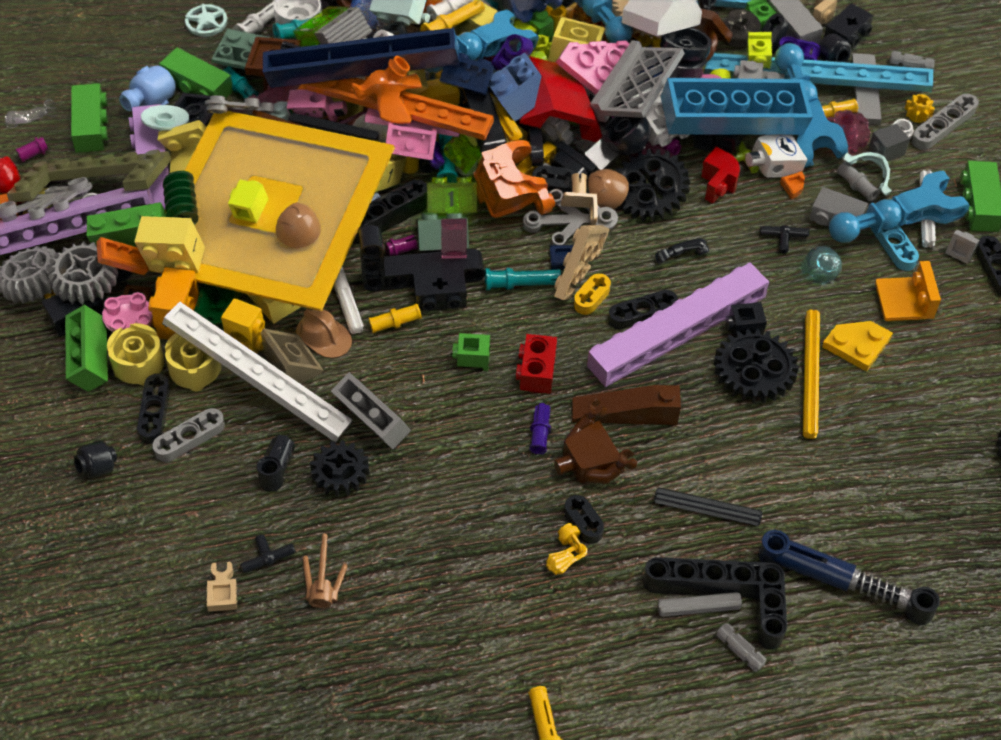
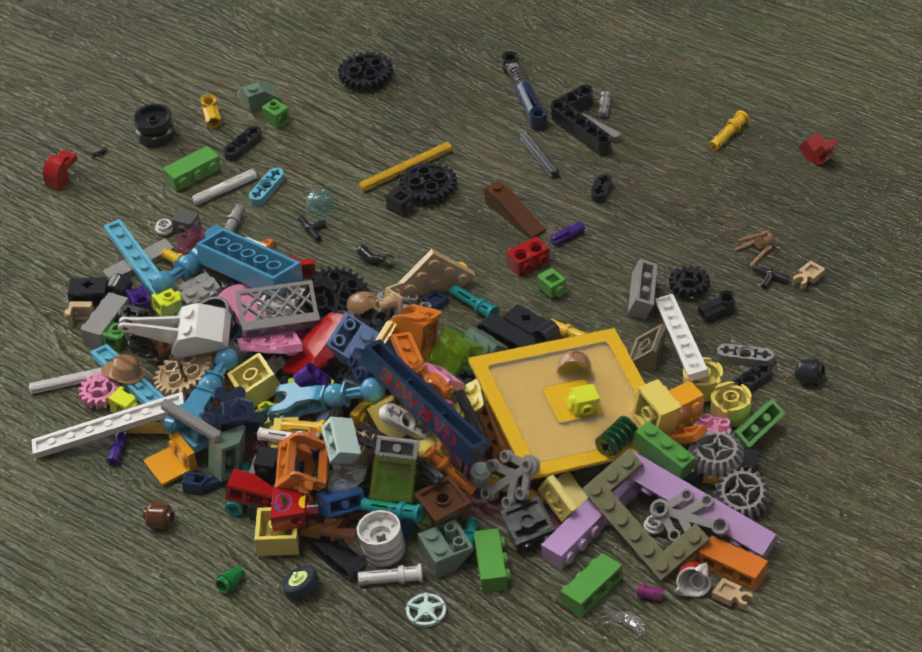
camera: 125 degrees left, 10 degrees down
light blue piece [119,66,176,111] -> none
light aqua dish [141,105,189,131] -> none
yellow brick [221,298,265,354] -> none
clear pink tile [441,218,467,259] -> none
yellow piece [546,523,587,575] -> none
reddish brown torso [554,399,637,484] -> none
lavender brick [587,263,769,387] -> none
black beam [608,290,678,329] -> none
light grey brick [810,187,868,226] -> none
yellow plate [822,321,893,372] -> none
dark azure piece [829,171,970,243] -> none
light aqua helmet [842,152,892,196] -> none
light orange bracket [875,261,941,321] -> none
light grey axle [890,51,935,69] -> none
yellow gear [904,94,935,123] -> none
light grey beam [912,94,979,150] -> none
light grey tile [945,230,979,264] -> none

